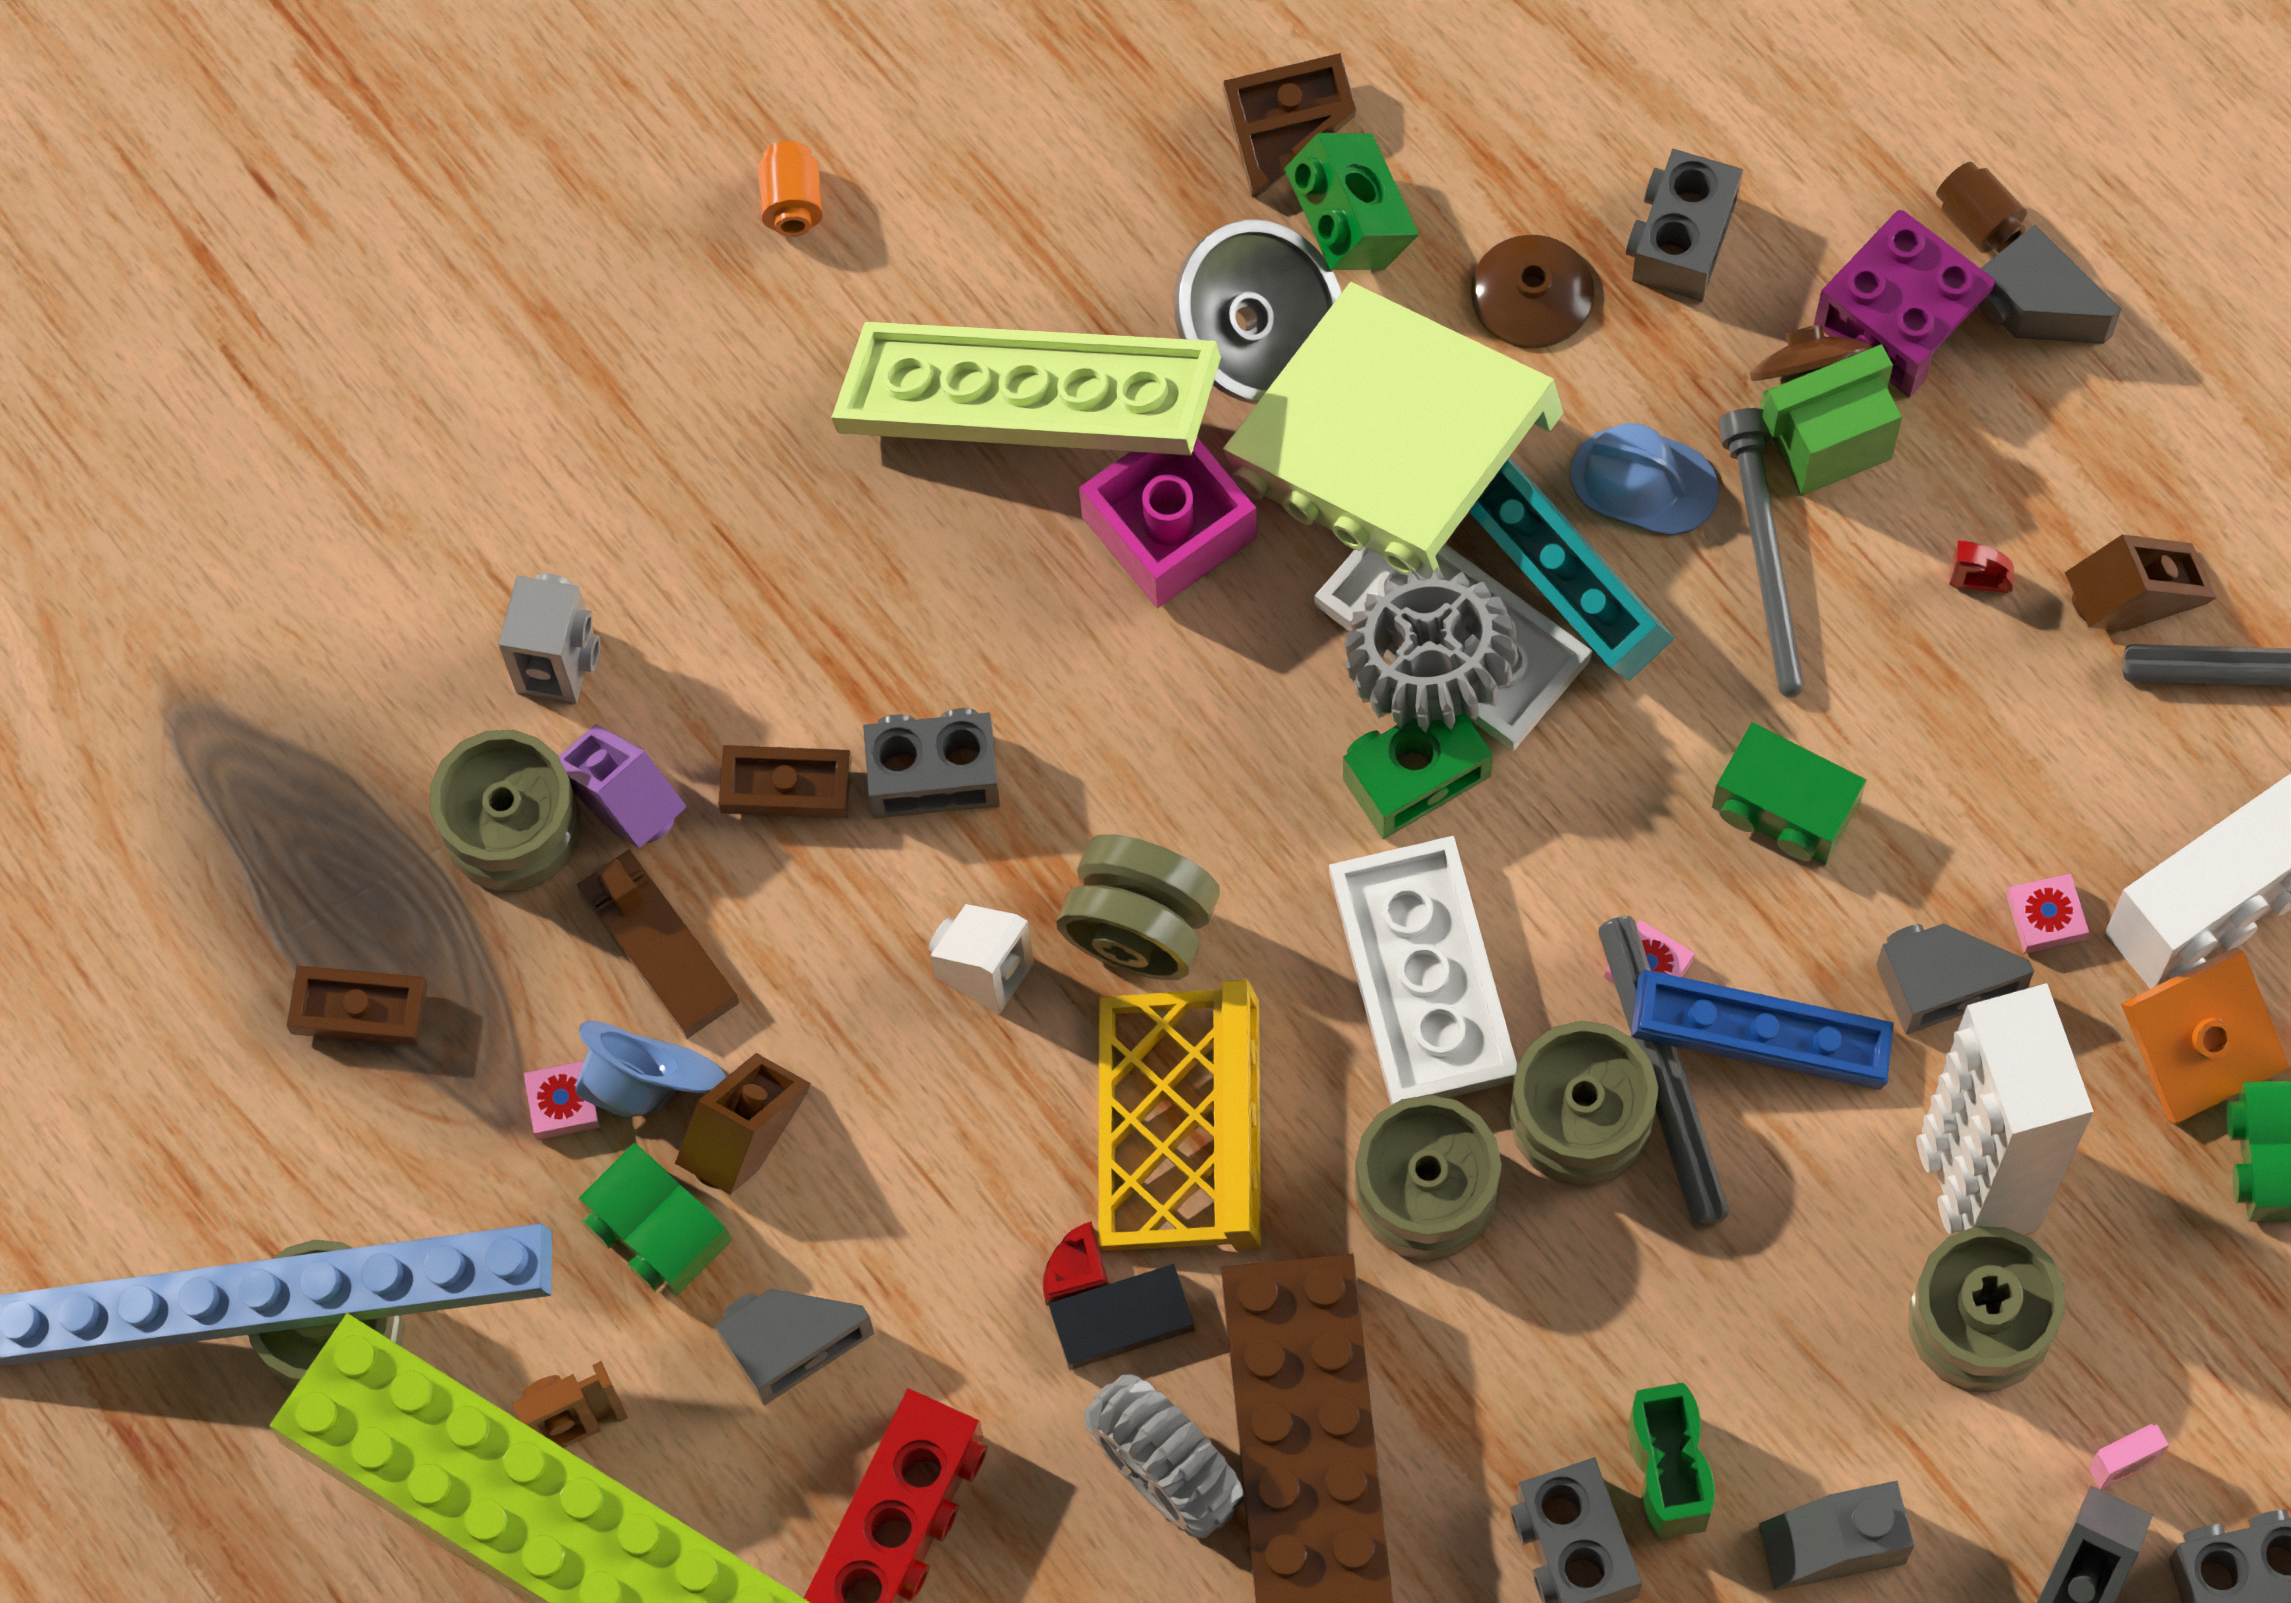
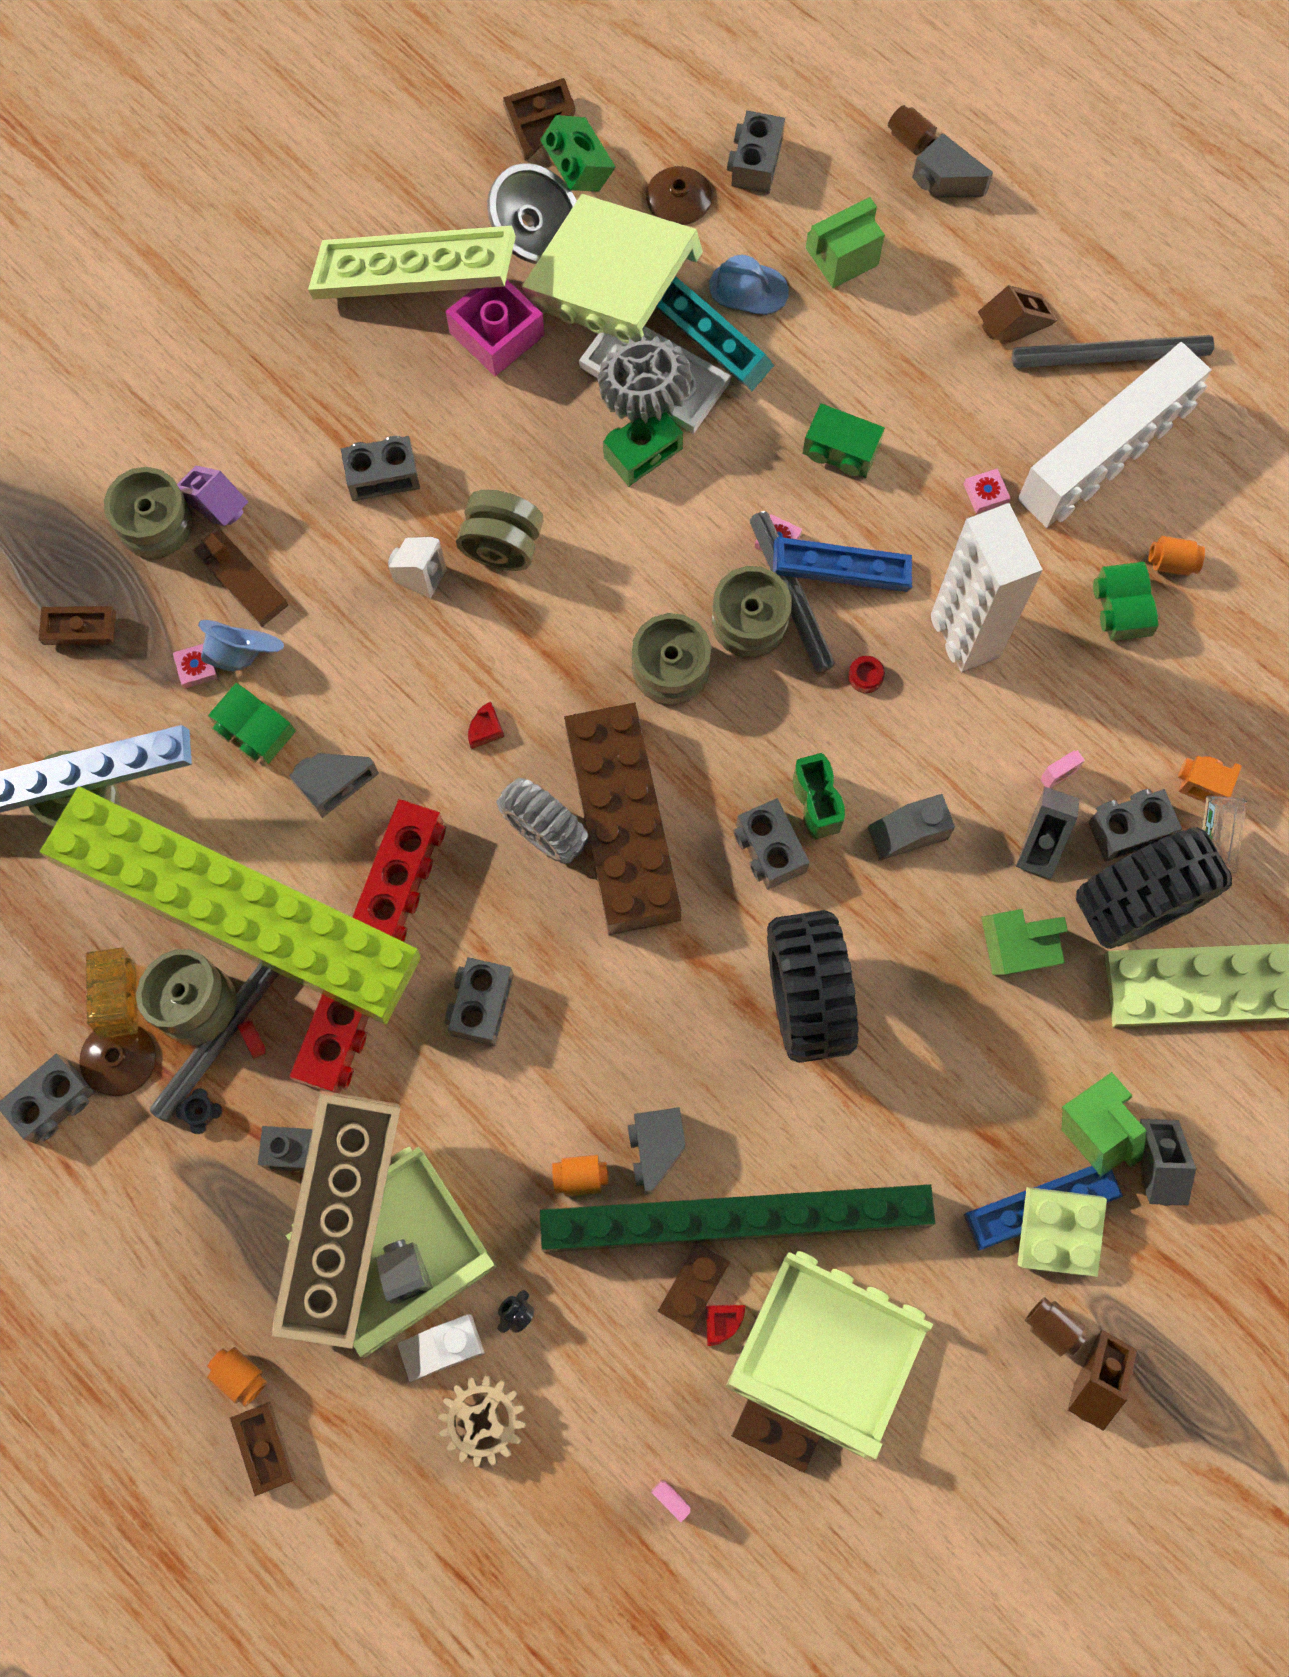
camera: 10 degrees left, 5 degrees up
light grey brick [498,573,601,704] -> none
dark orange plate [512,1361,628,1448] -> none
reddish brown slope [675,1053,811,1195] -> none
reddish brown plate [718,745,852,818] -> none
orange brick [758,141,823,237] -> none
black tile [1048,1264,1195,1370] -> none
yellow fence [1098,980,1261,1251] -> none
white plate [1329,836,1517,1105] -> none
dark grey piece [1718,408,1804,698] -> none
reddish brown dish [1749,324,1873,381] -> none
magenta bracket [1814,210,1995,398] -> none
dark grey slope [1876,924,2034,1035] -> none
olive wheel [1908,1227,2065,1391] -> none
red tile [1949,540,2014,593] -> none
orange plate [2121,948,2290,1124] -> none
none -> red tile [848,656,885,693]

